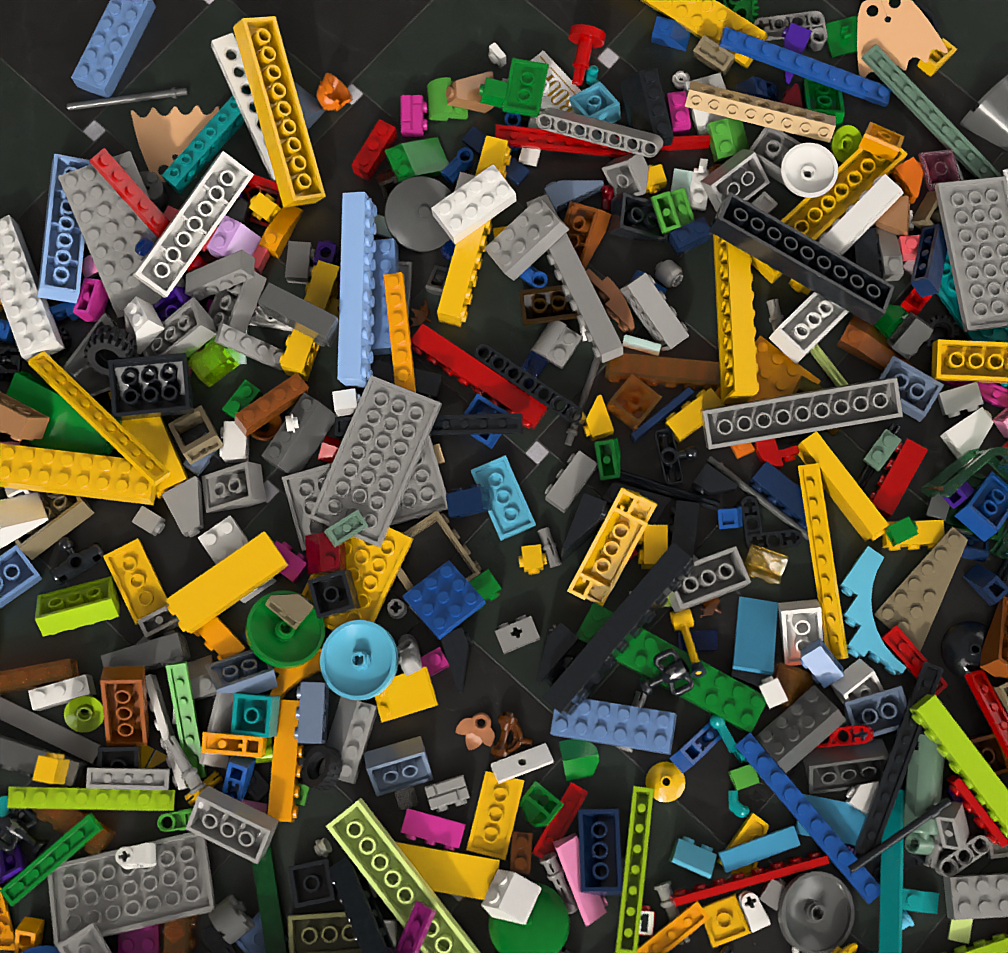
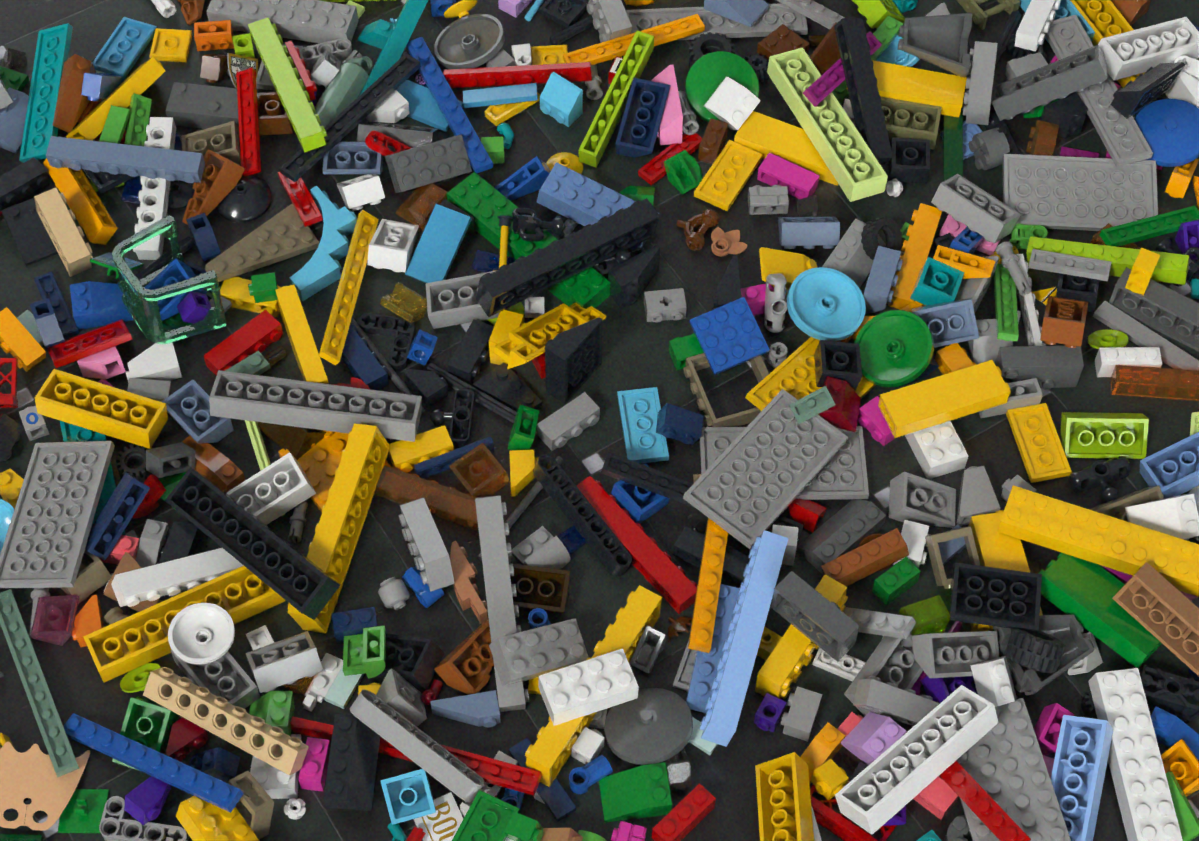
camera: 170 degrees left, 20 degrees down
yellow plate [28,351,170,487] -> none
white piece [115,843,156,869] -> none
clear blue tile [135,237,153,256] -> none
dark tan slope [265,594,314,630] -> none
white plate [285,414,299,433] -> none
white tile [491,743,554,784] -> none
yellow brick [519,544,547,575] -> none
light grey pin [537,527,562,568] -> none
light aqua tile [622,334,661,356] -> none
teal piece [710,714,747,763] -> none
white brick [759,676,788,709] -> none
brick [800,638,844,688] -> none
black bar [848,797,952,873] -> none
light orange slope [858,122,904,162] -> none

